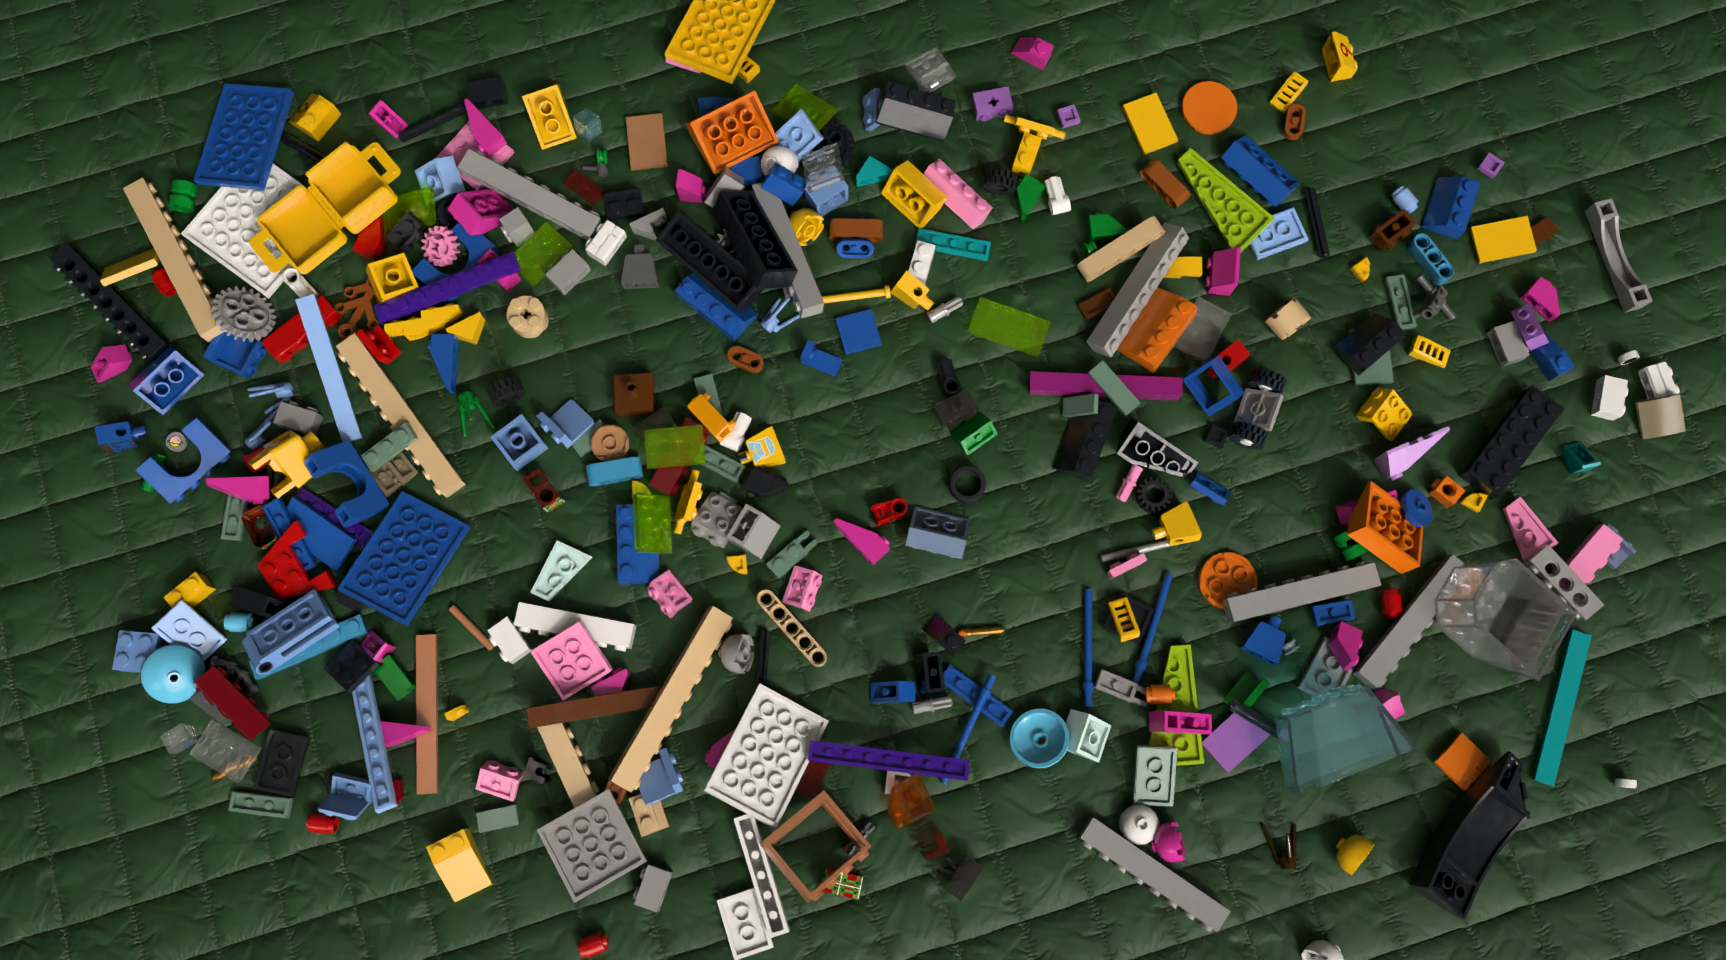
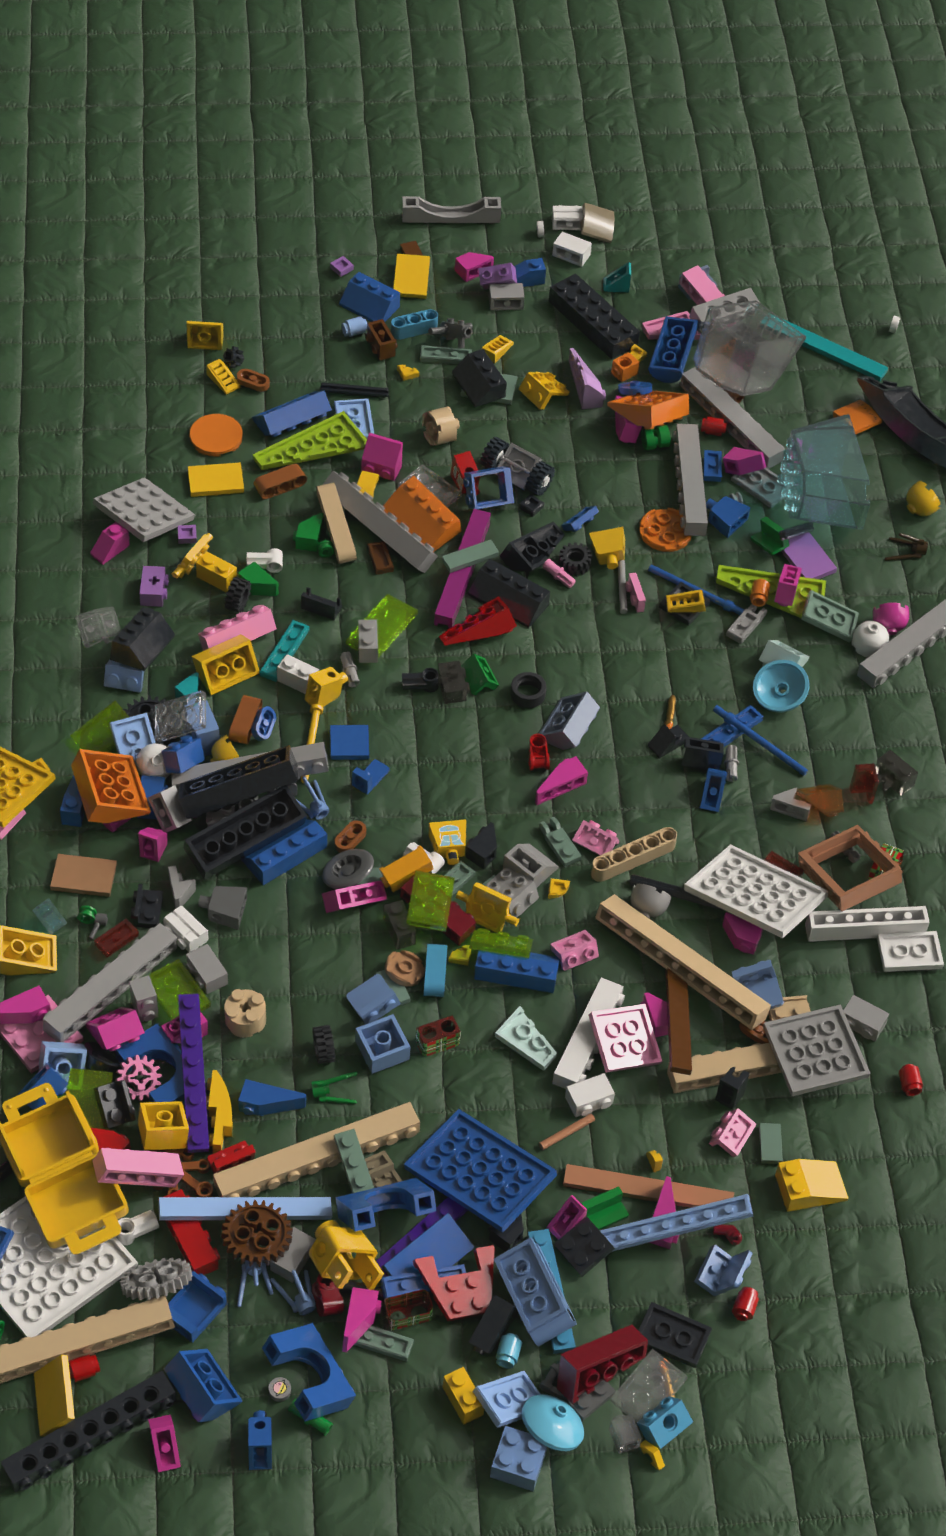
camera: 80 degrees left, 25 degrees down
sand green tile [228,791,293,819] -> none
yellow slope [446,312,486,345] -> none
reddish brown brick [614,373,656,417] -> none
dark purple plate [808,740,970,781] -> none
sand green tile [1063,394,1099,418] -> none
blue bar [1082,589,1094,707] -> none
none -> blue brick [18,1063,68,1110]
none -> light grey plate [93,477,195,542]
none -> bright pink brick [93,1148,184,1187]
none -> reddish brown gear [221,1200,293,1267]
none -> black gear [223,346,245,369]
none -> black hinge [301,587,342,620]
none -> dark grey wheel [322,849,374,889]
none -> dark pink slope [322,880,387,913]
none -> light grey brick [358,620,378,663]
none -> red wedge [439,596,517,645]
none -> dark azure brick [637,1396,693,1449]
none -> yellow tile [640,1440,665,1470]
none -> blue brick [649,316,699,383]

